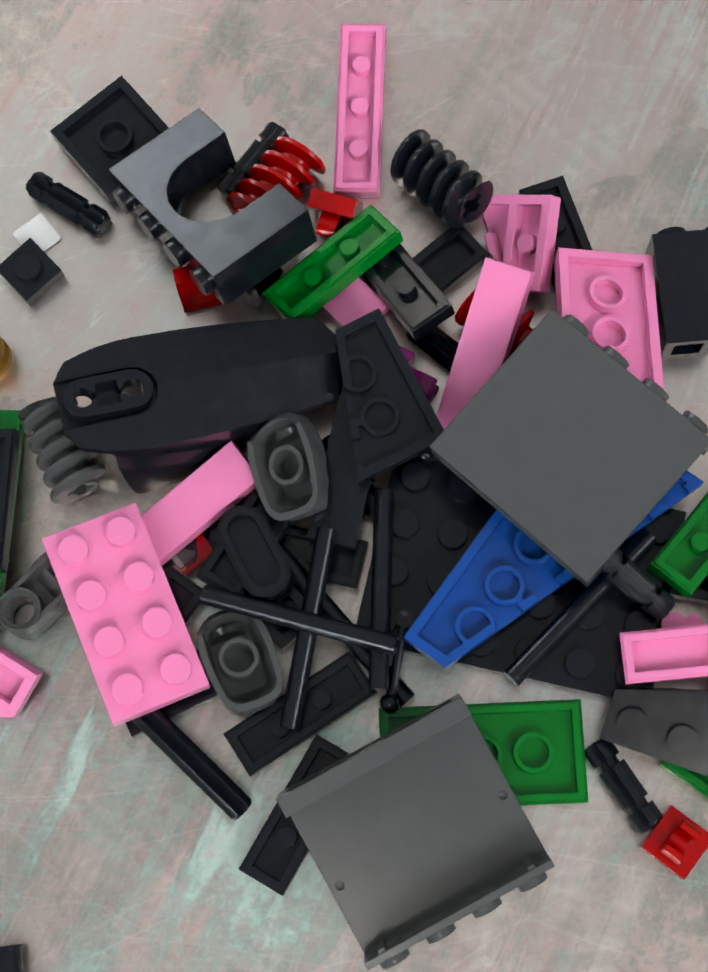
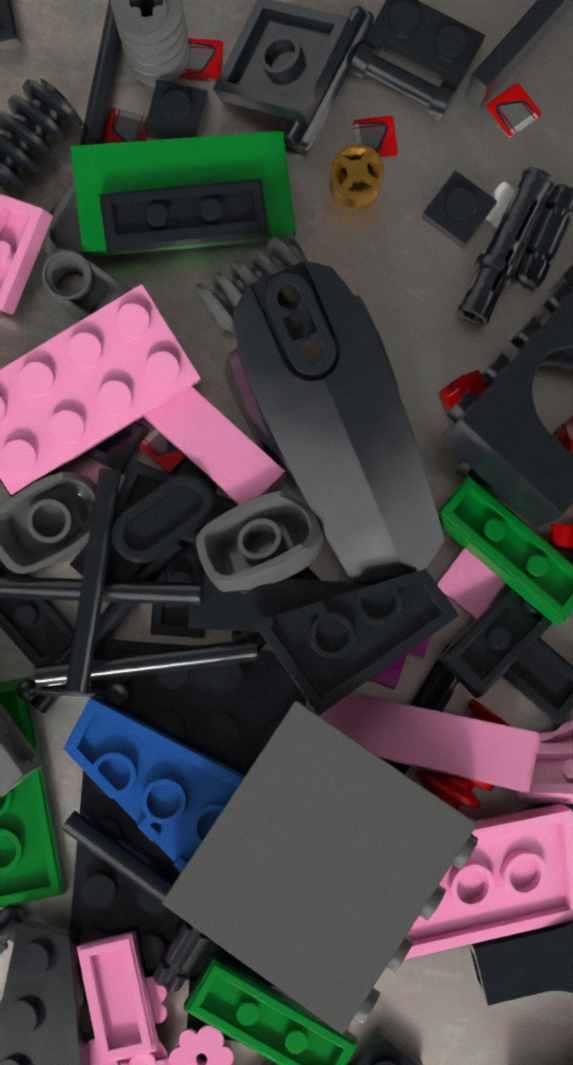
camera: 70 degrees right, 10 degrees up
none -> black pin [457,167,555,325]

